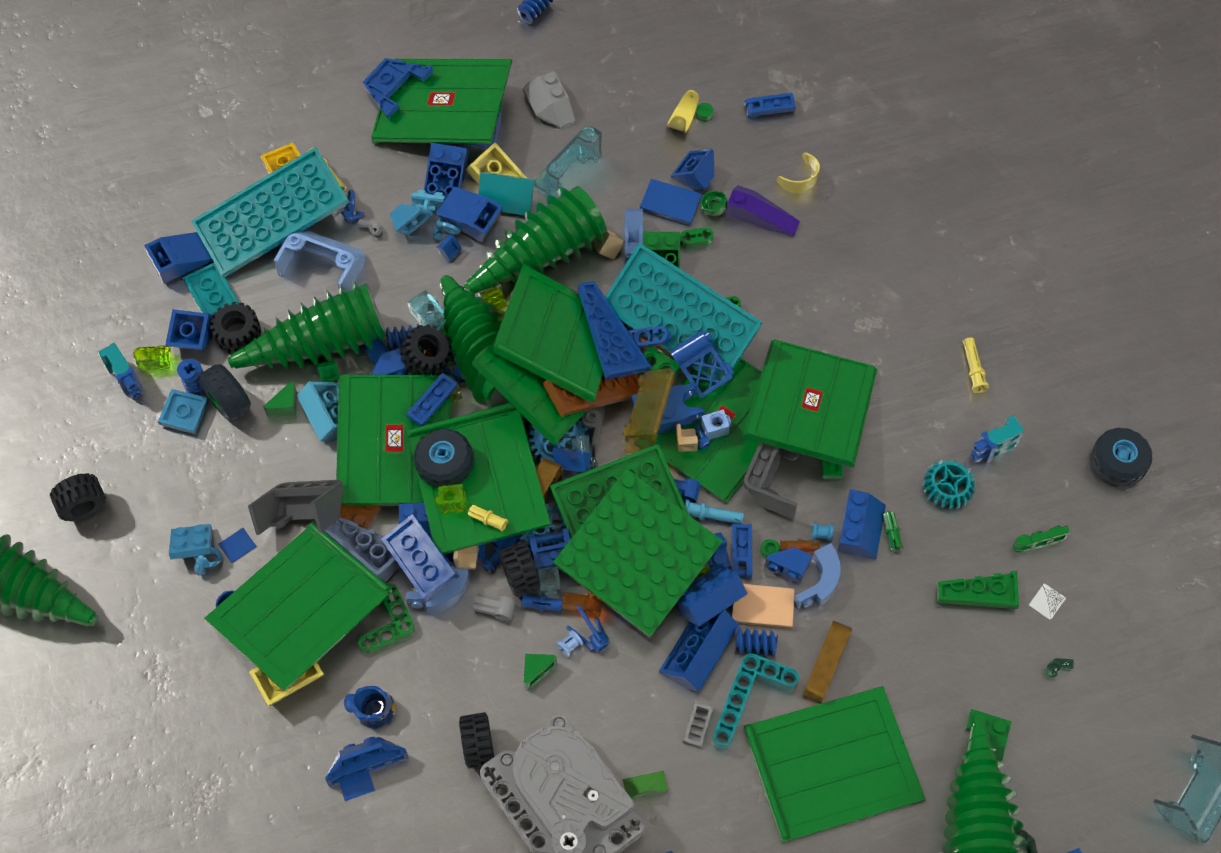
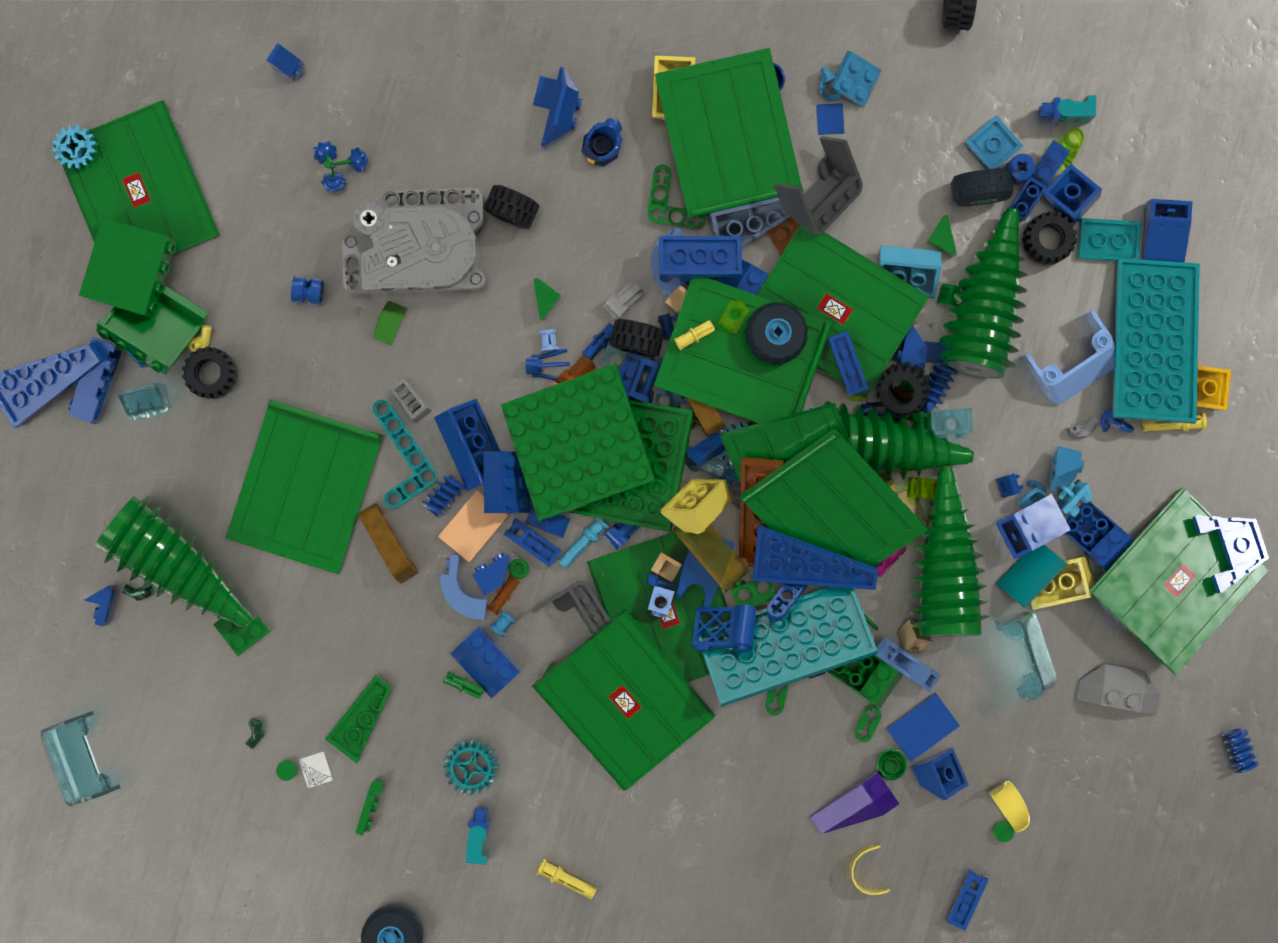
camera: 125 degrees right, 25 degrees up
none -> green tile [276,760,297,781]
none -> light yellow slope [660,479,732,534]
none -> blue slope [1009,140,1071,221]

